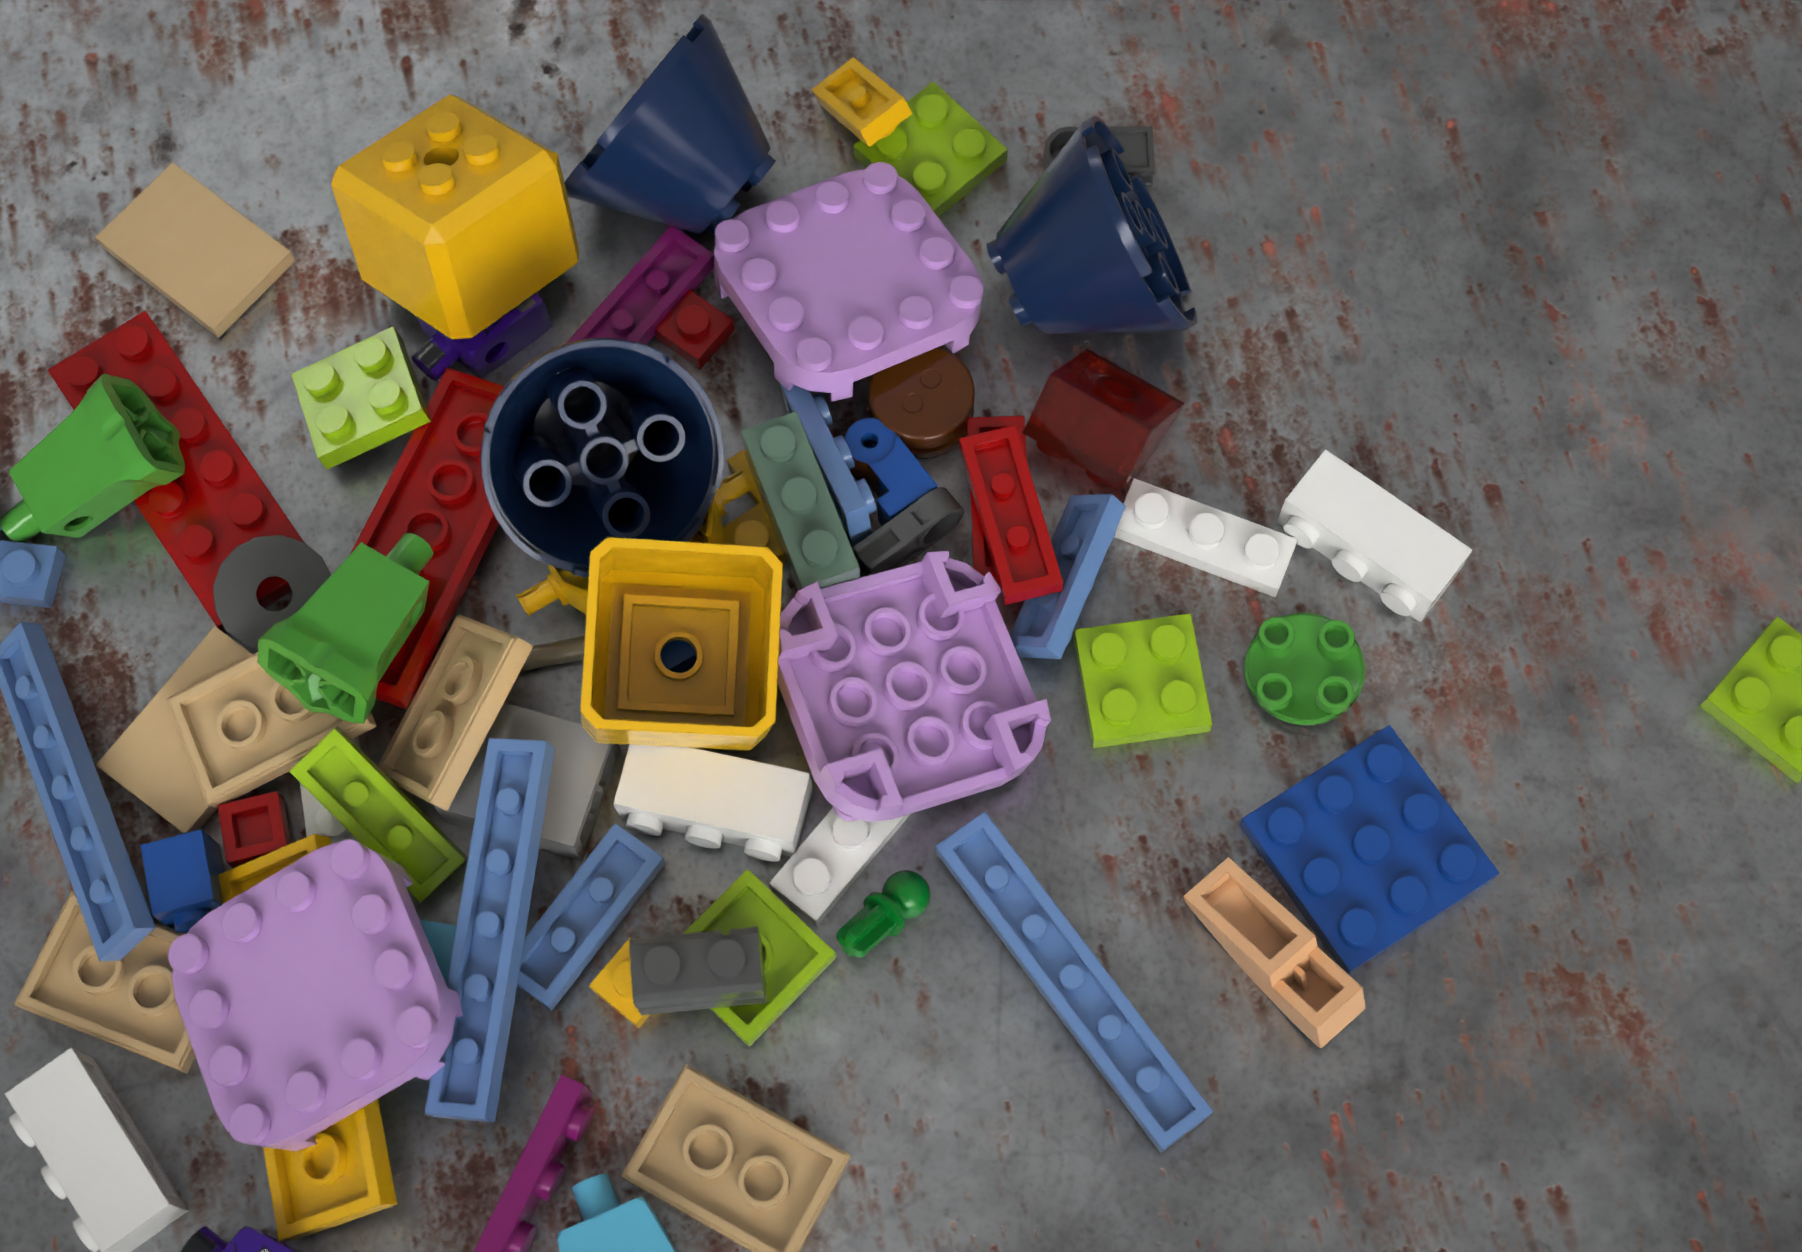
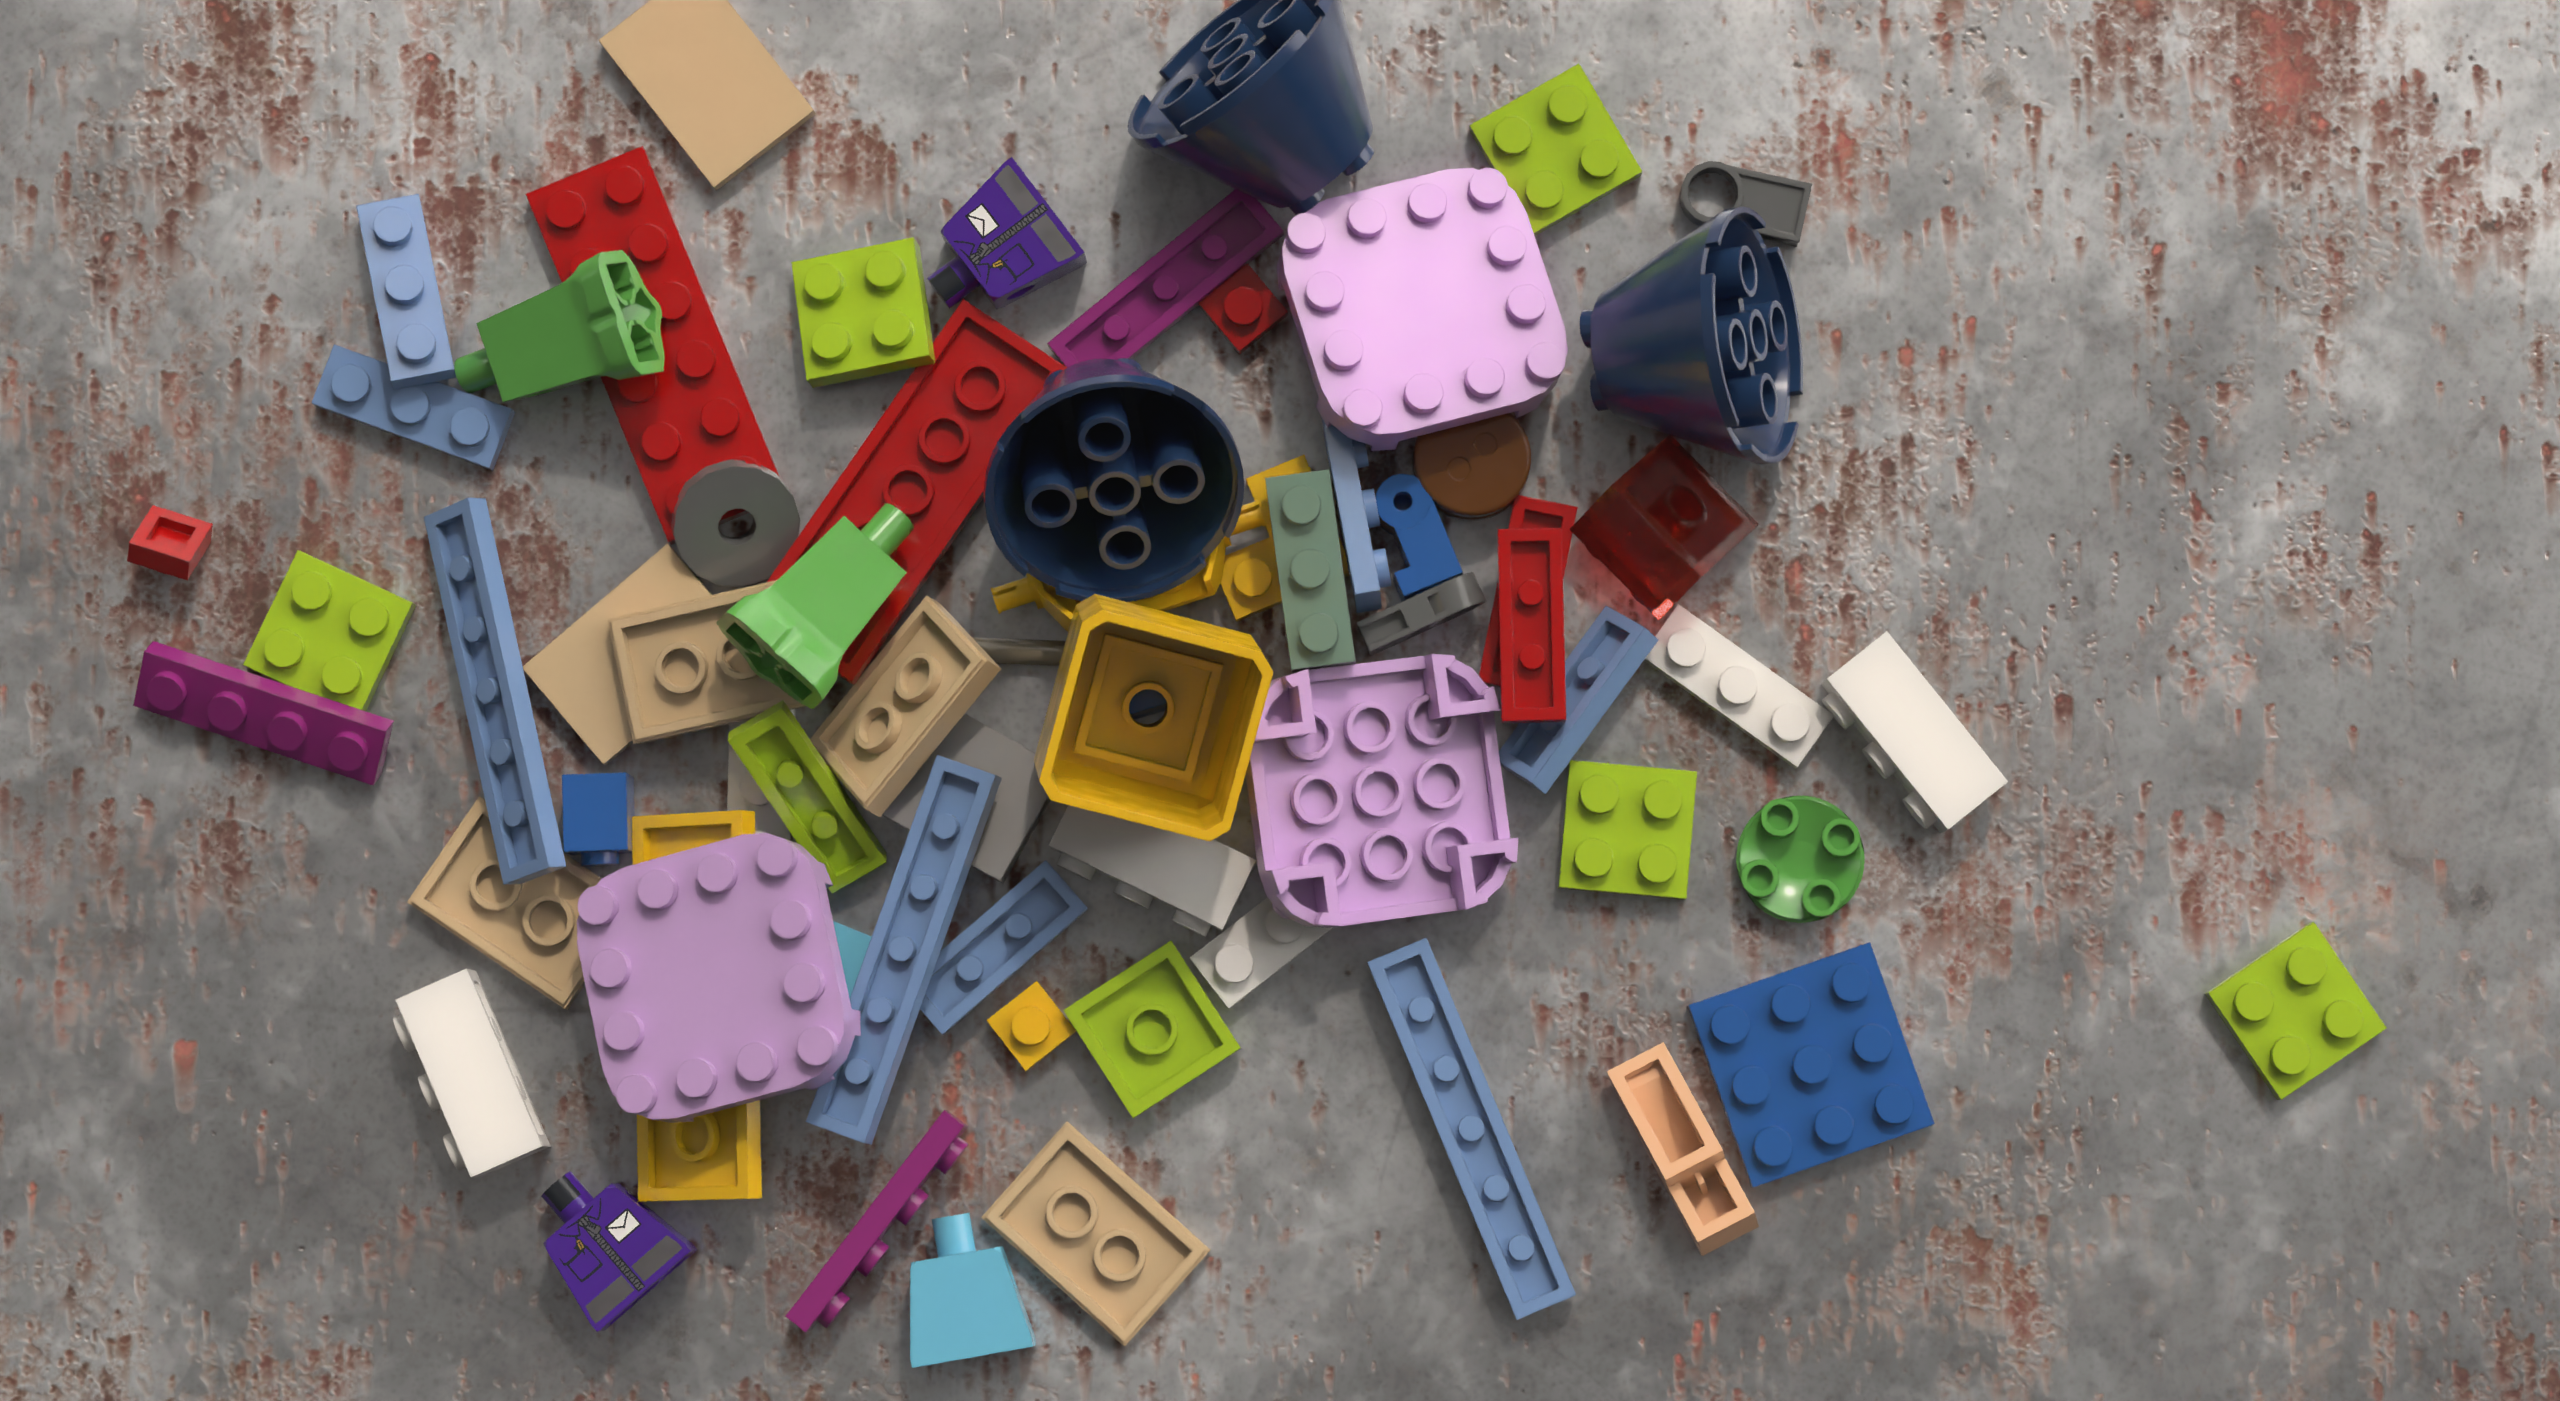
camera: 15 degrees right, 15 degrees up
red plate [217,791,291,868] -> none
yellow plate [331,94,579,340] -> none
dark grey brick [629,927,767,1015] -> none
yellow plate [811,57,913,147] -> none
green axle [836,870,930,958] -> none

